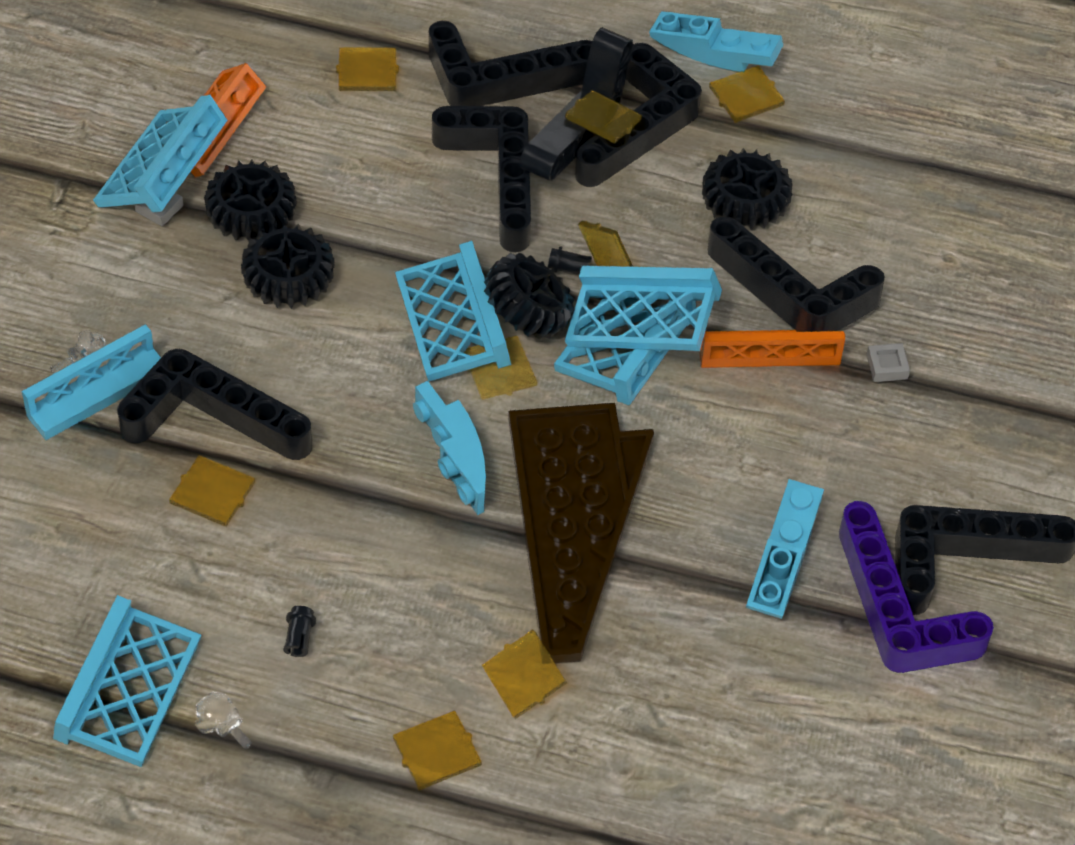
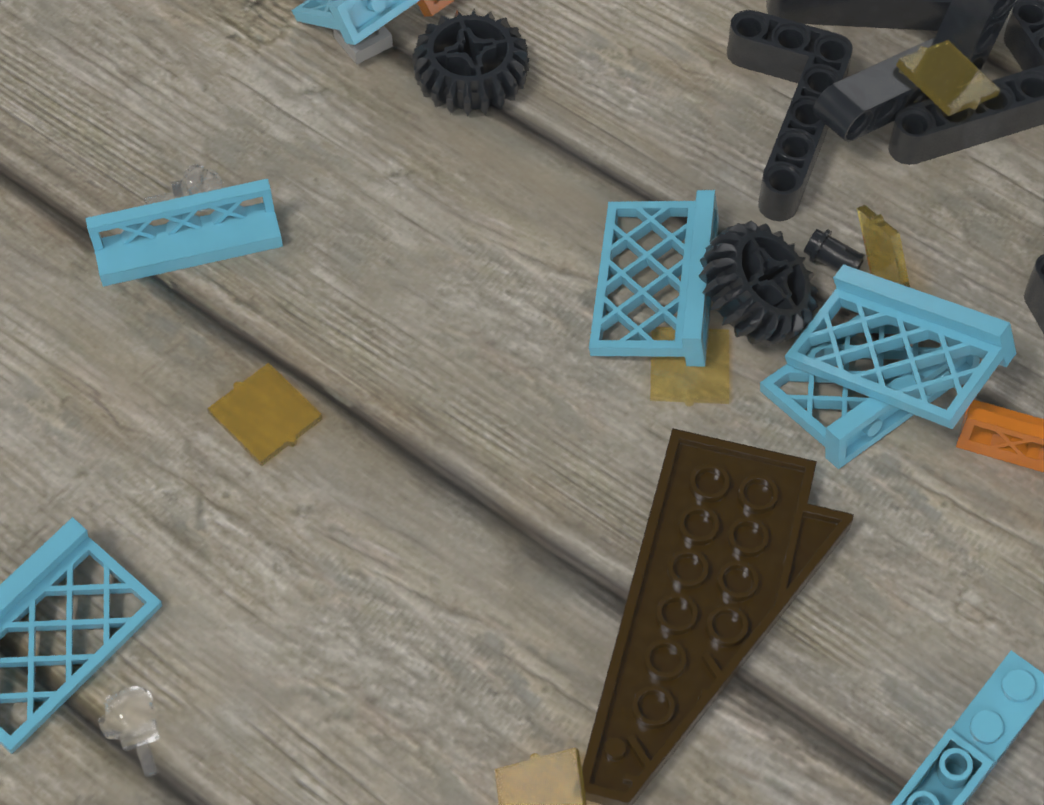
camera: 25 degrees right, 5 degrees up
black beam [117,349,312,460] -> none
black gear [241,223,335,309] -> none
black pin [283,606,316,657] -> none
medium azure slope [413,381,486,515] -> none

